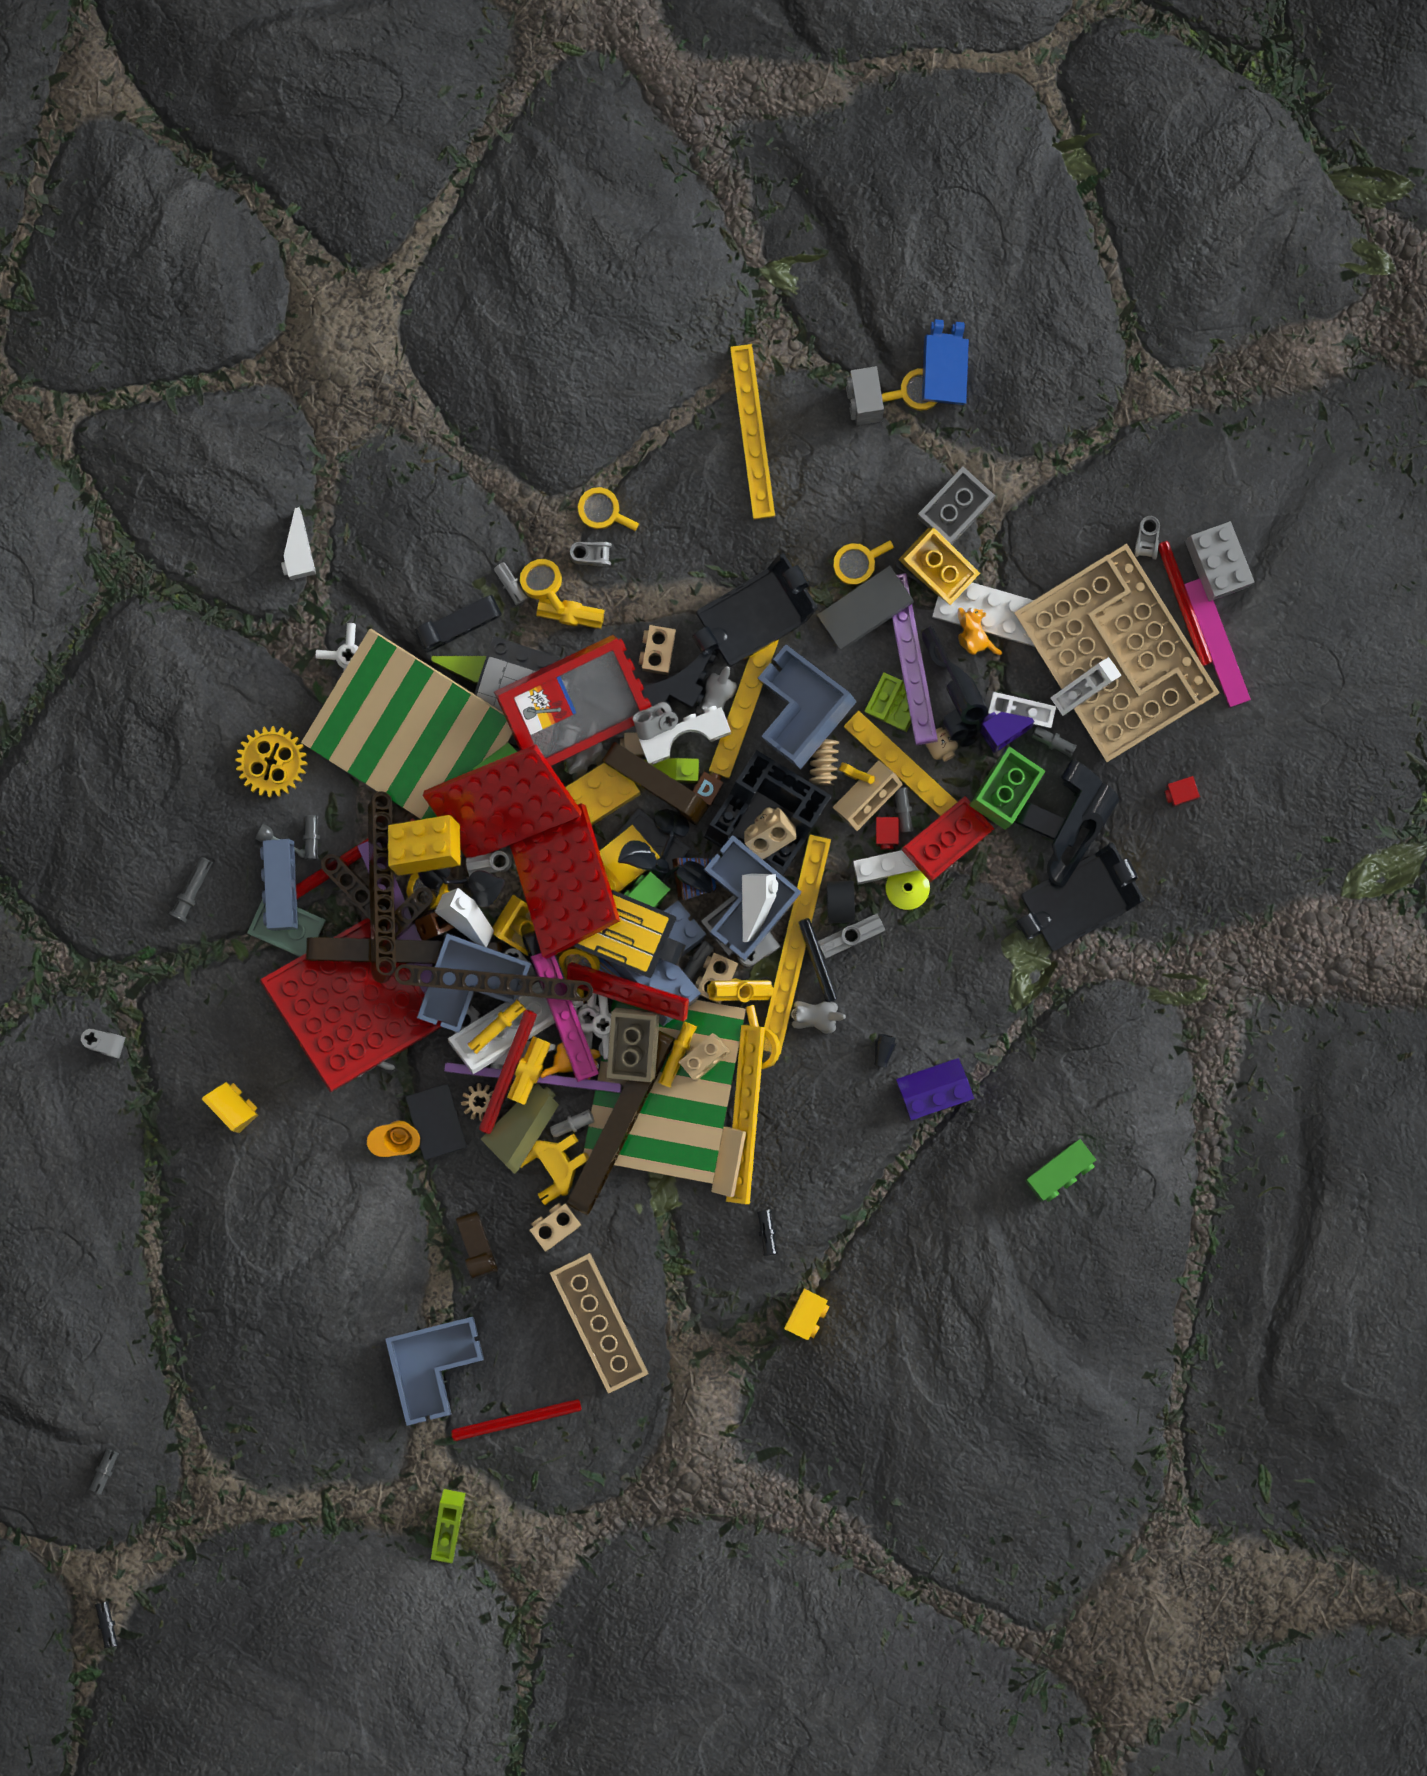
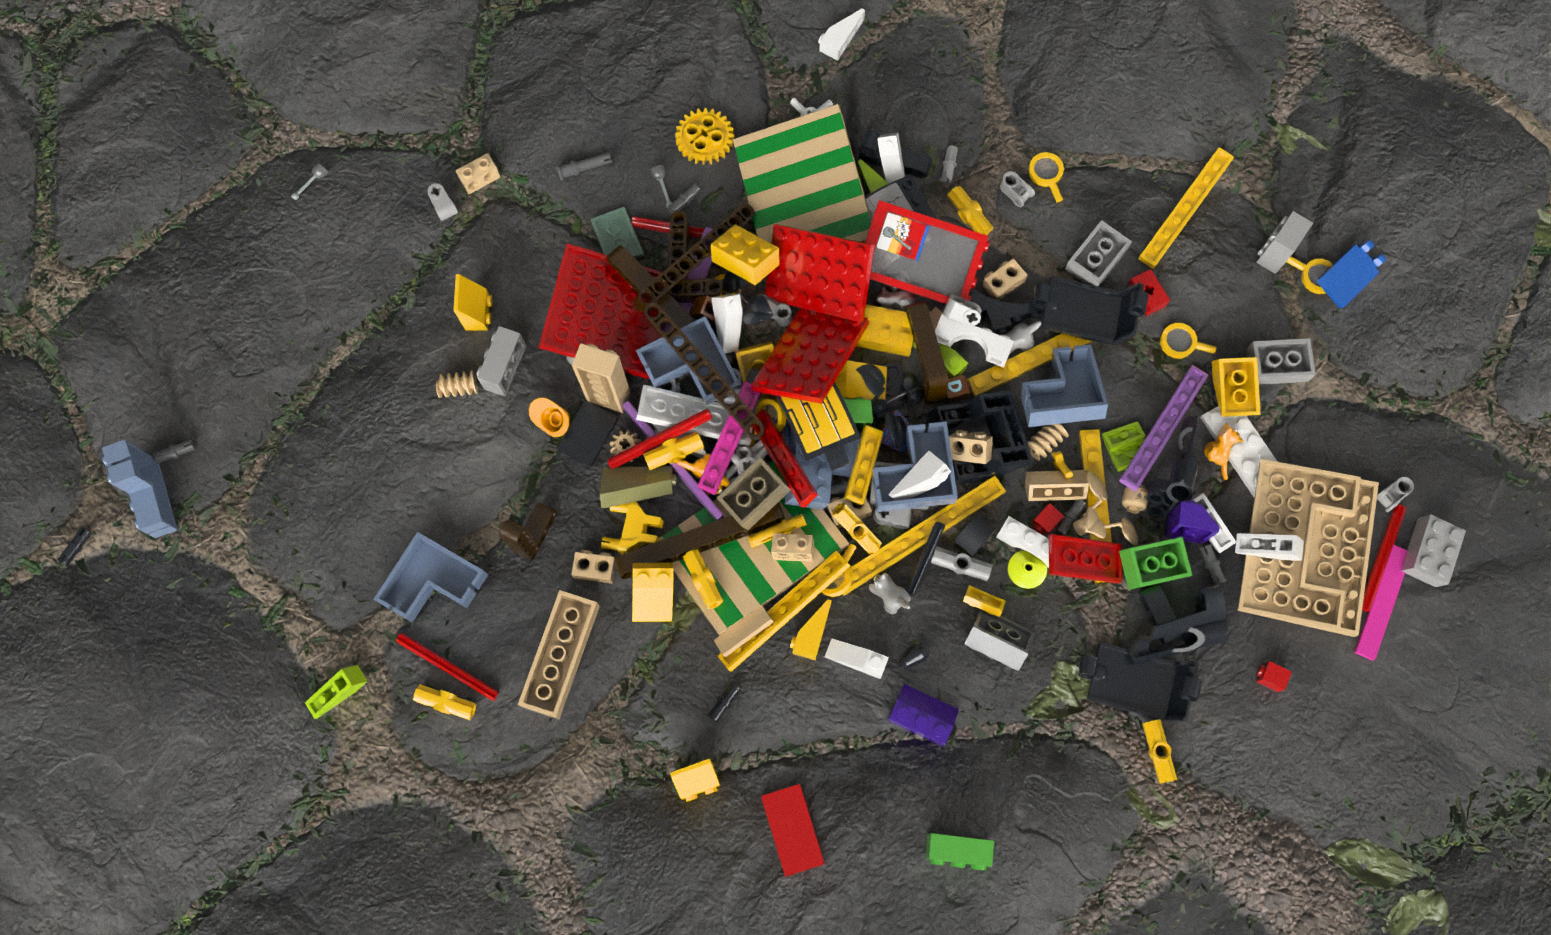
camera: 40 degrees right, 10 degrees down
sand blue brick [260,839,298,931] -> none
yellow pin [467,999,526,1054] -> none
yellow piece [520,559,565,614] -> none
light grey axle [550,1109,594,1137] -> none
dark grey tile [817,566,914,651] -> none
none -> sand blue piece [102,440,178,538]
none -> yellow piece [413,684,477,720]
none -> tan piece [436,371,478,398]
none -> tan brick [456,153,500,194]
none -> light grey brick [477,326,527,397]
none -> tan brick [572,343,631,413]
none -> yellow slope [632,563,673,622]
none -> yellow piece [683,549,723,609]
none -> red tile [761,784,824,877]
none -> yellow slope [790,599,832,660]
none -> white slope [825,639,889,679]
none -> yellow tile [844,425,884,505]
none -> white slope [878,132,905,183]
none -> yellow plate [963,585,1006,617]
none -> dark grey slope [964,609,1035,671]
none -> light grey brick [1065,220,1132,287]
none -> tan plant [1073,470,1139,547]
none -> red brick [1127,269,1170,316]
none -> yellow piece [1142,719,1177,784]

